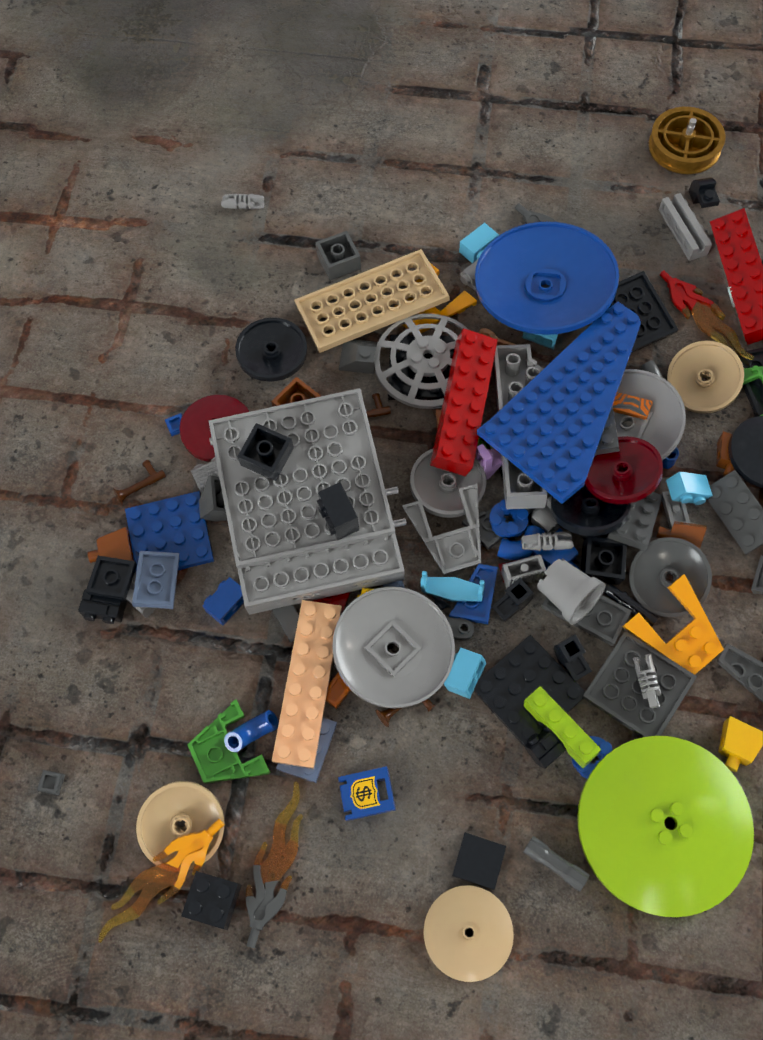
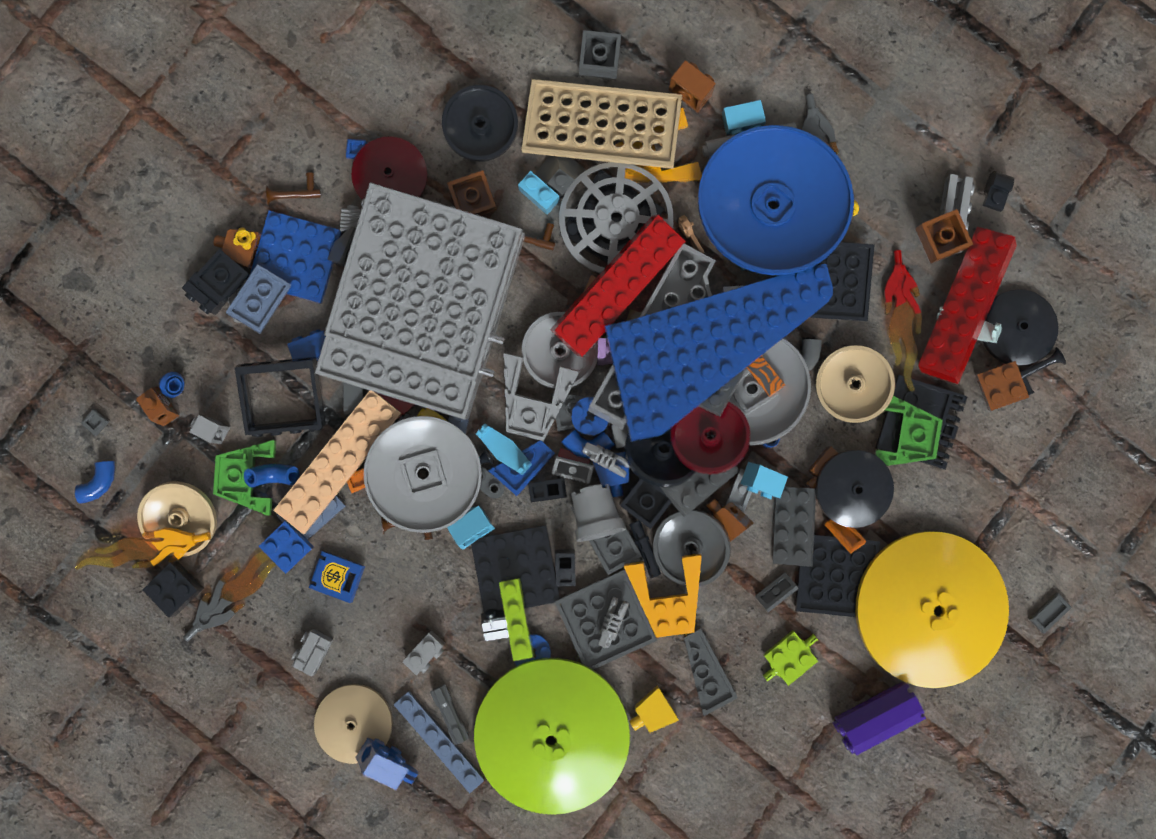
camera: 30 degrees right, 20 degrees up
black brick [237,423,294,481] -> none
black brick [316,482,359,540] -> none
black tile [452,832,506,890] -> none
pearl gold wheel [649,107,726,174] -> none
none -> blue cylinder [75,461,115,504]
none -> dark orange torso [136,386,180,427]
none -> blue cone [158,372,185,398]
none -> light grey brick [190,415,231,444]
none -> yellow plate [233,228,256,250]
none -> black window [234,357,325,437]
none -> blue plate [259,521,314,574]
none -> light grey brick [292,629,333,676]
none -> blue brick [355,738,419,790]
none -> sand blue plate [394,691,485,793]
none -> light grey brick [403,630,446,675]
none -> medium azure brick [518,171,560,215]
none -> dark orange brick [669,60,716,113]
none -> dark orange brick [916,209,973,264]

